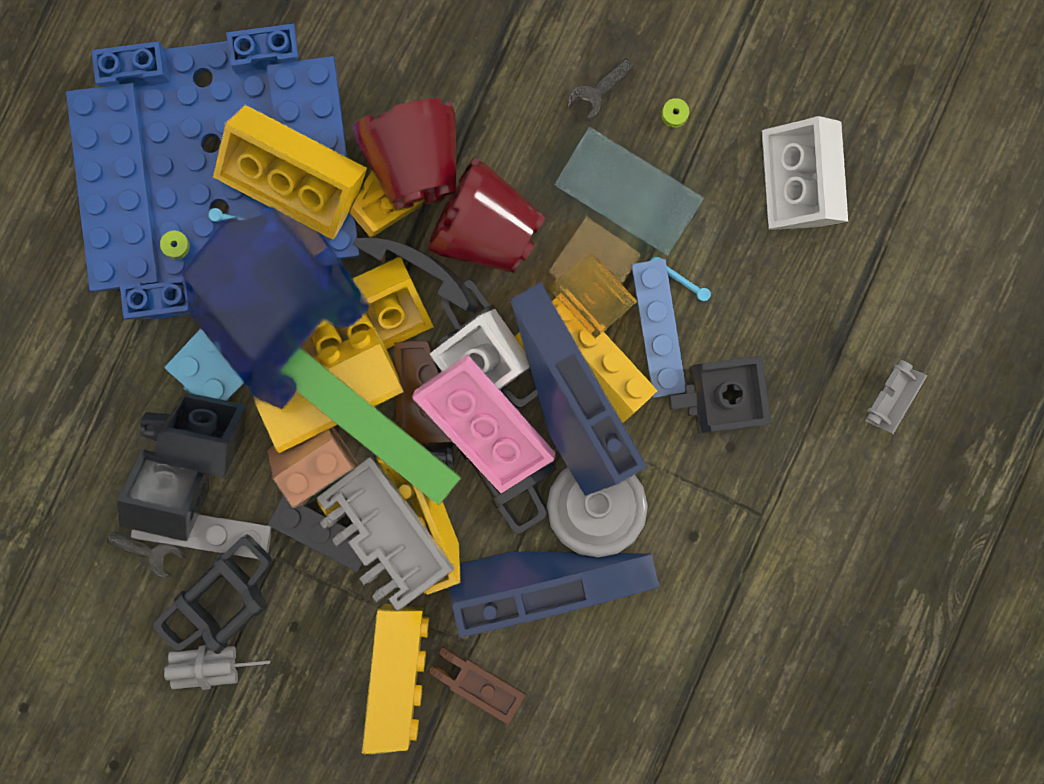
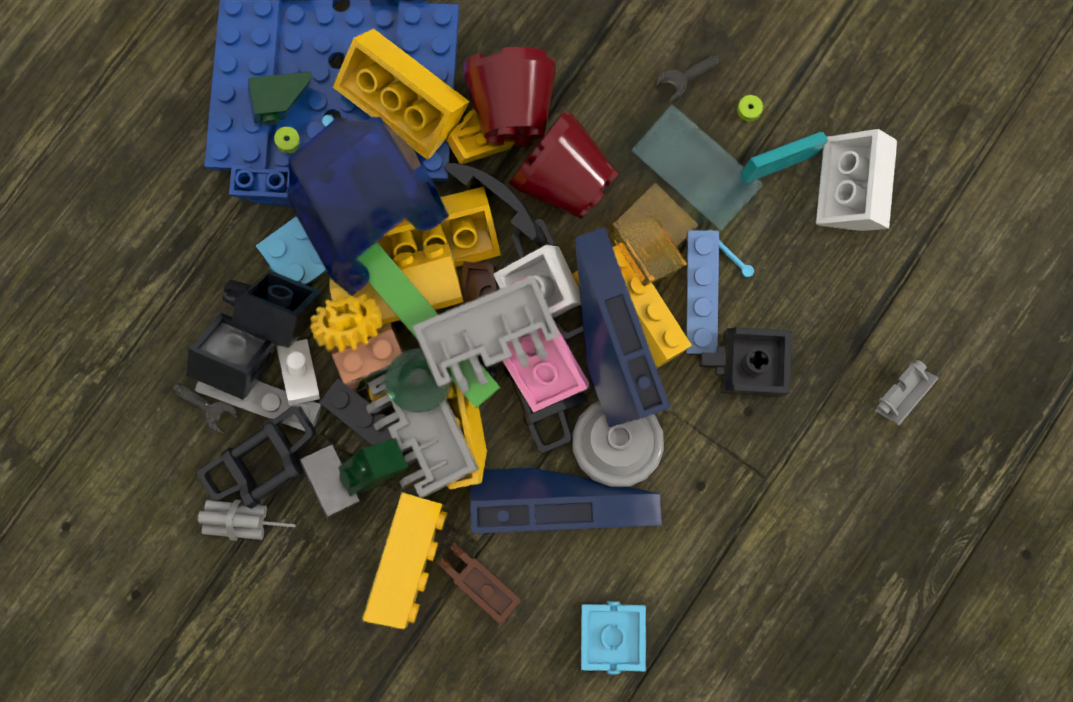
camera: 15 degrees right, 5 degrees down
none -> dark green slope [248,72,312,126]
none -> white tile [276,339,320,406]
none -> flat silver hinge [300,445,359,519]
none -> yellow gear [310,293,382,352]
none -> dark green brick [338,438,408,497]
none -> clear green dish [386,349,451,413]
none -> light grey hinge [413,275,560,393]
none -> medium azure plate [581,601,646,674]
none -> teal tile [740,132,829,183]

